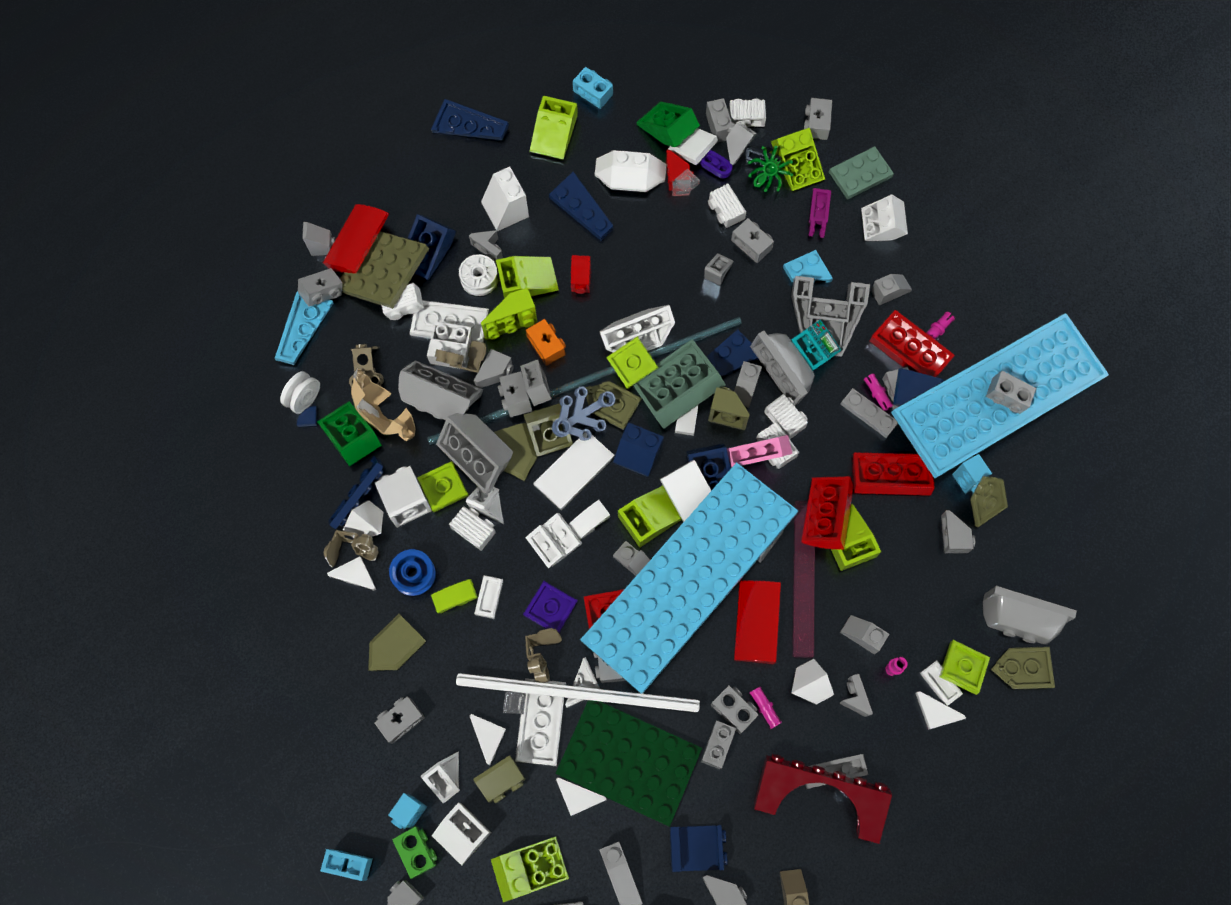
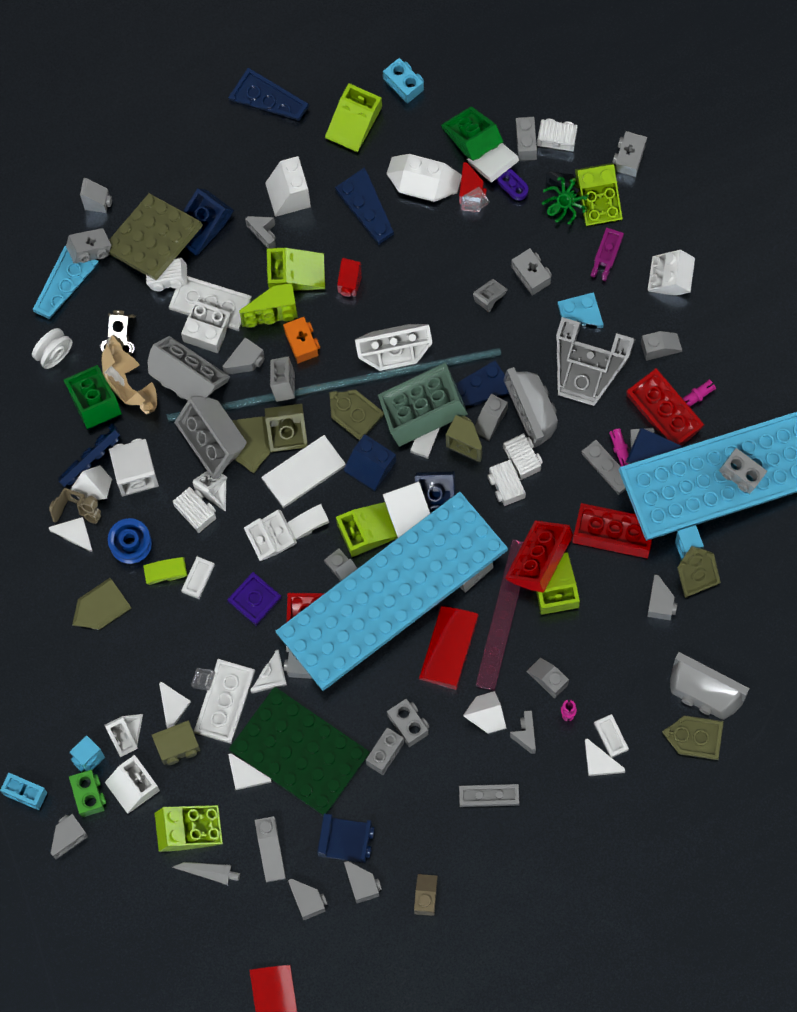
camera: 15 degrees right, 0 degrees up
dark blue tile [297,406,317,427] -> none
red slope [323,204,389,273] -> none
light grey brick [375,696,425,744] -> none
lime plate [417,461,469,512] -> none
dark tan piece [435,341,486,373] -> none
white axle [456,673,700,712] -> none
white wheel [459,254,499,296] -> none
light grey brick [498,371,532,417] -> none
dark tan piece [525,628,562,683] -> none
sand blue plant [552,386,615,441] -> none
lime plate [606,336,658,389] -> none
white brick [708,184,746,228] -> none
light grey slope [726,121,756,165] -> none
bright pink brick [727,435,792,468] -> none
dark pink pin [750,686,782,729] -> none
dark red arch [754,754,892,844] -> none
teal slope [791,319,841,371] -> none
sand green plate [829,147,894,200] -> none
lime plate [939,640,990,695] -> none

